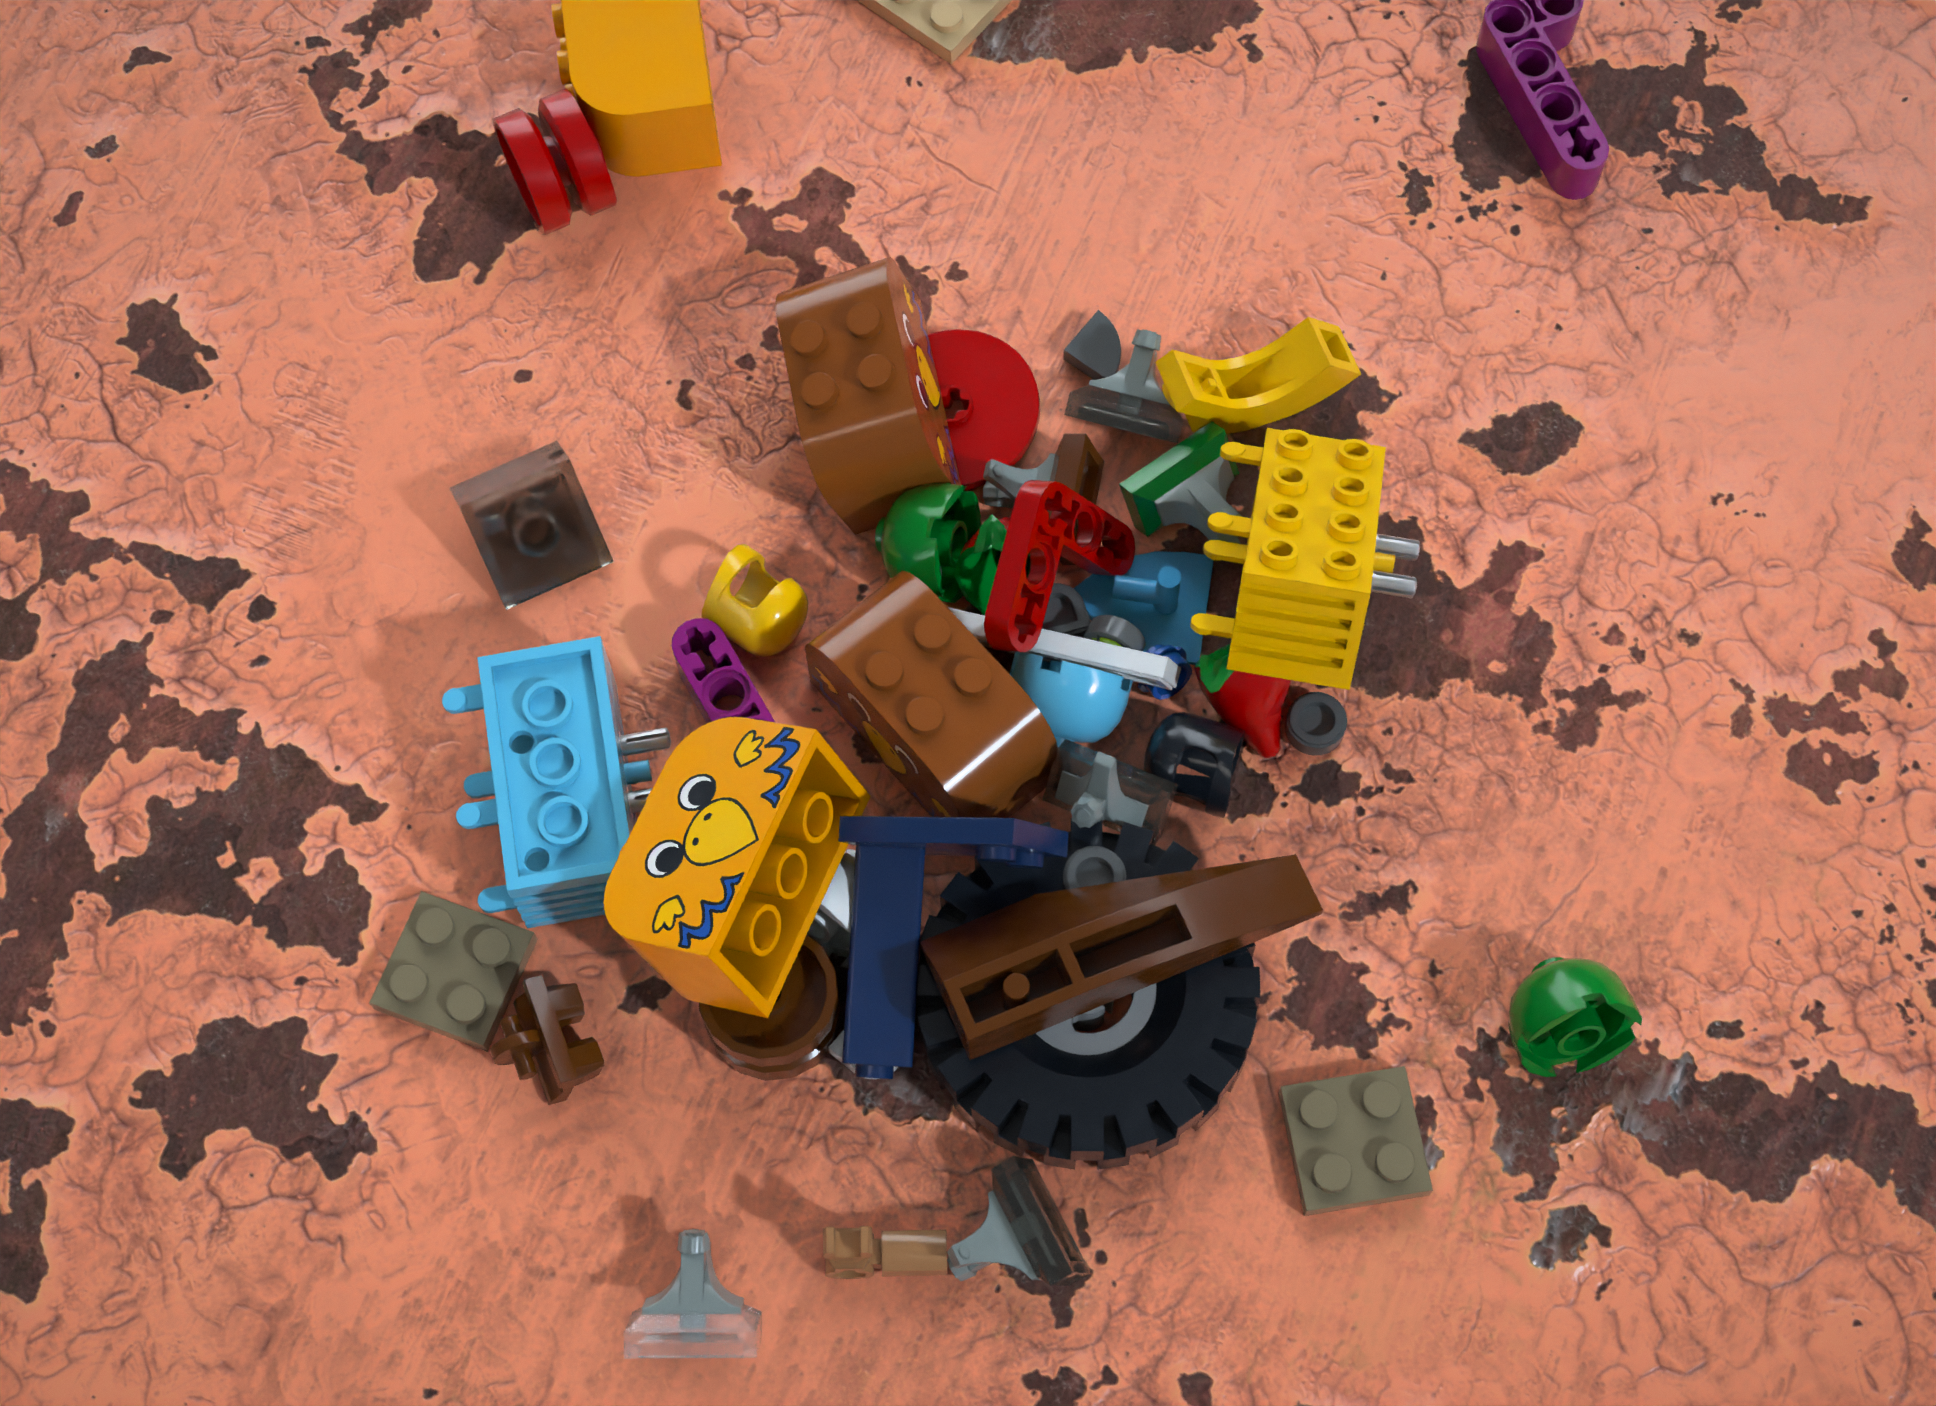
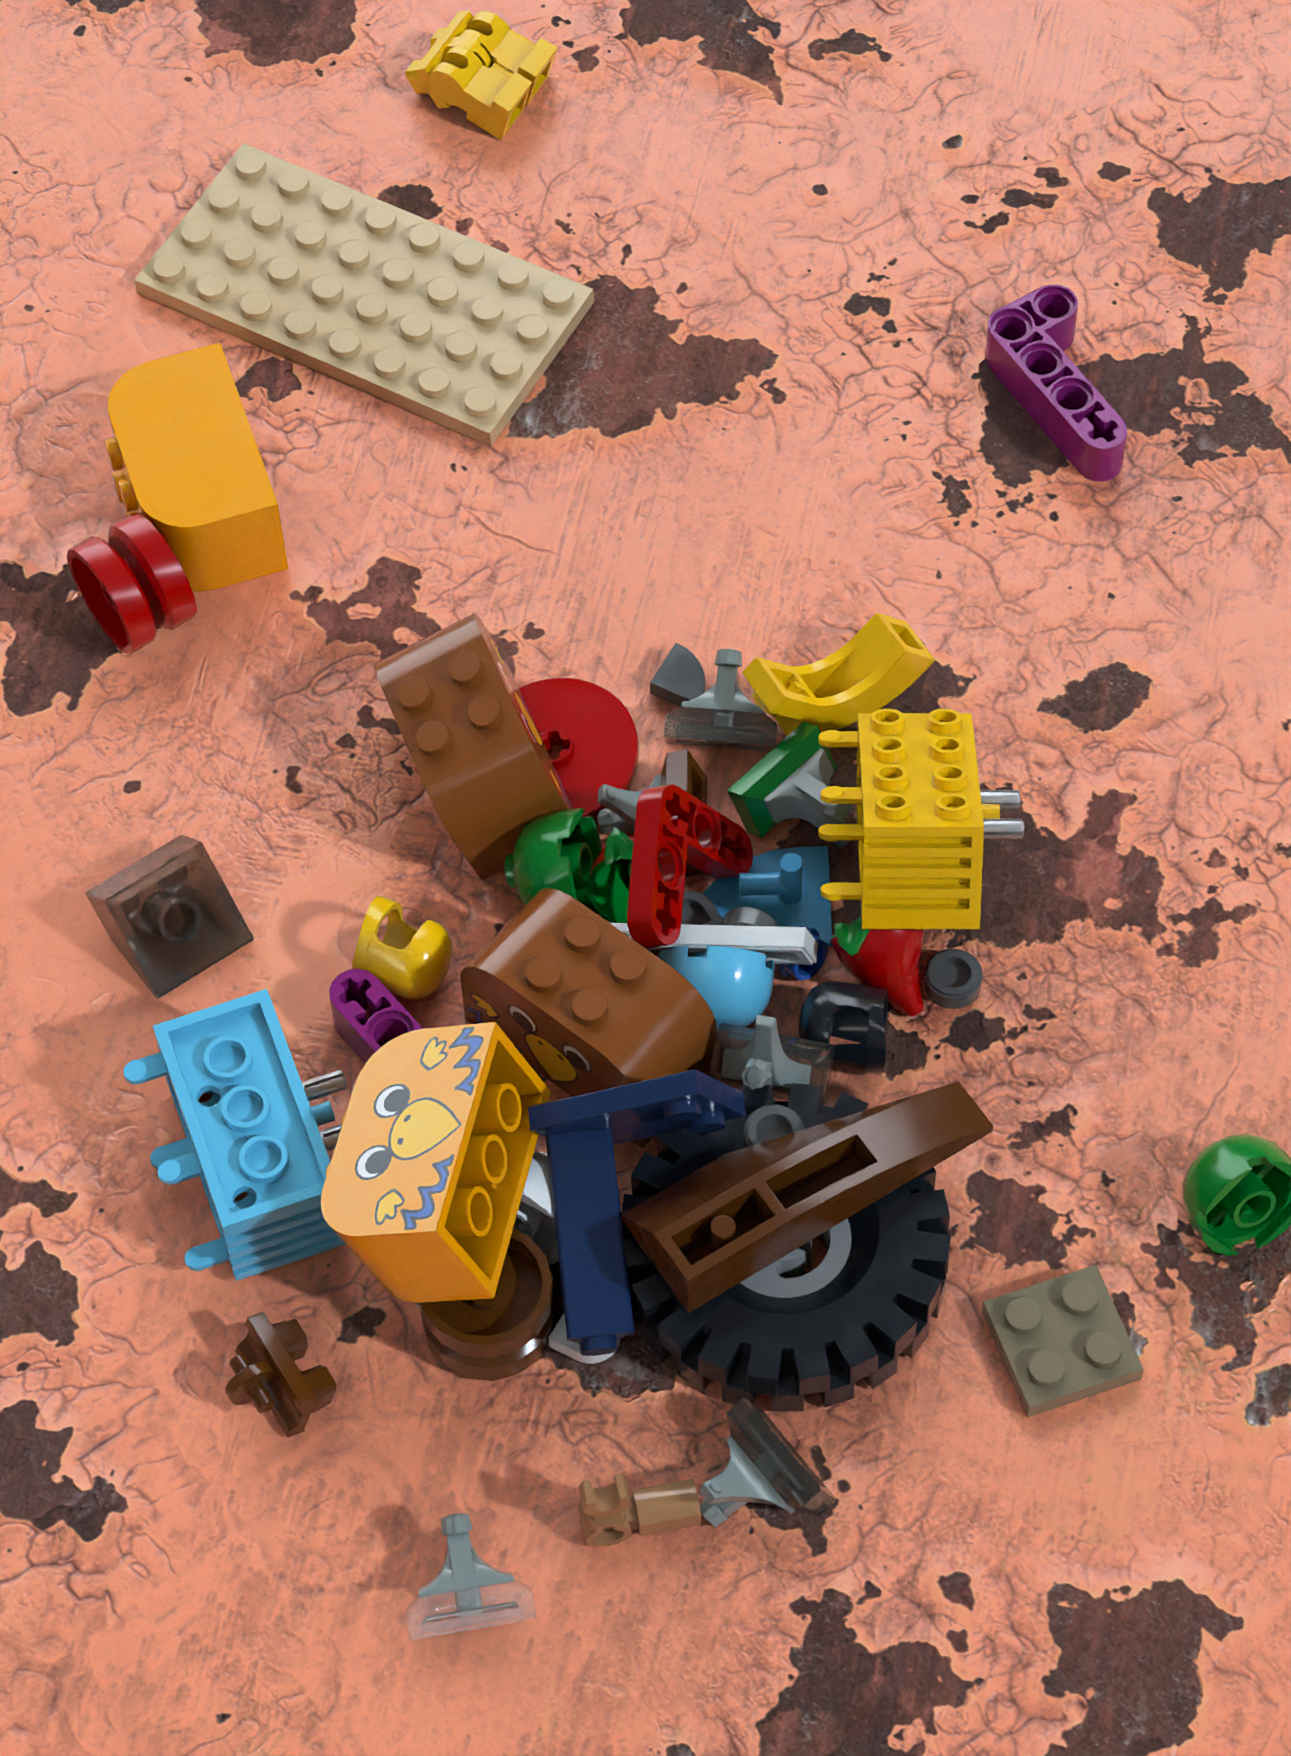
camera: 10 degrees left, 10 degrees down
dark tan plate [369,891,538,1052] -> none

